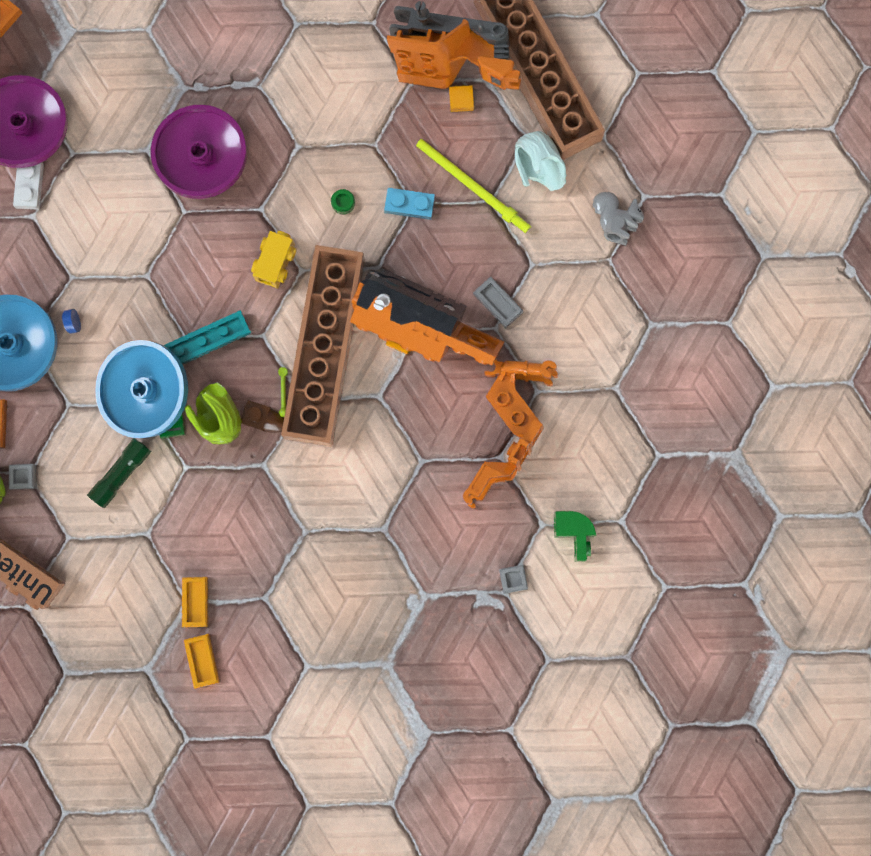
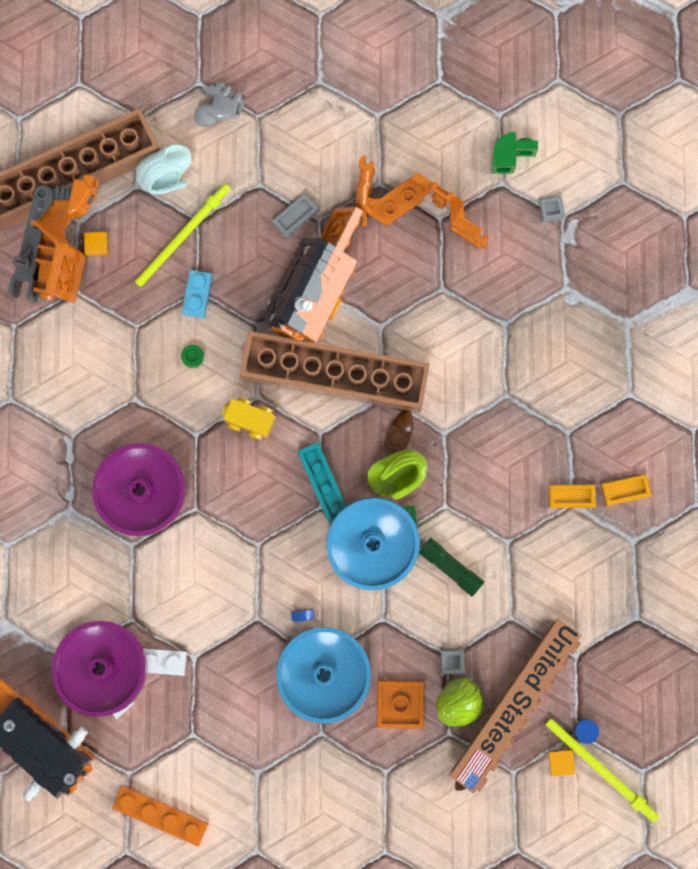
camera: 90 degrees left, 0 degrees up
lime hinge [278,367,288,417] -> none

